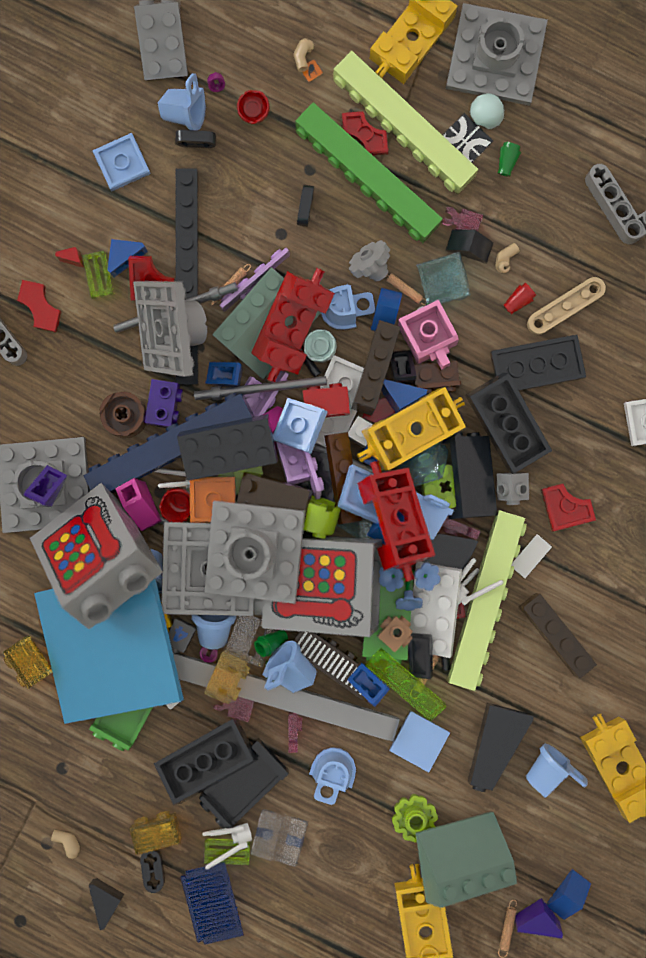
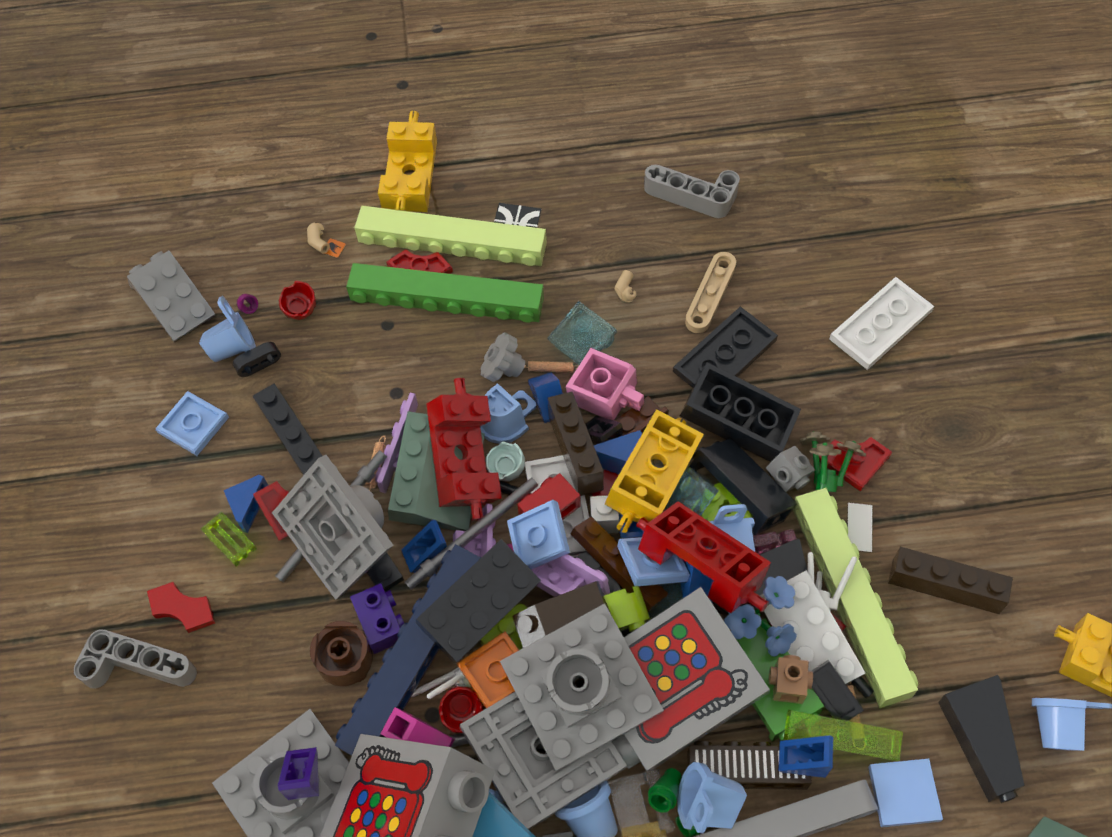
camera: 30 degrees left, 25 degrees down
red slope [55,247,84,268] -> none
black beam [297,185,314,227] -> none
clear pink plate [442,207,483,231] -> none
black slope [445,229,494,264] -> none
light grey piece [446,3,548,106] -> none
light aqua hair [470,93,504,129] -> none
green cone [498,142,521,177] -> none
red cone [503,283,536,315] -> none
none -> plant [800,431,866,492]

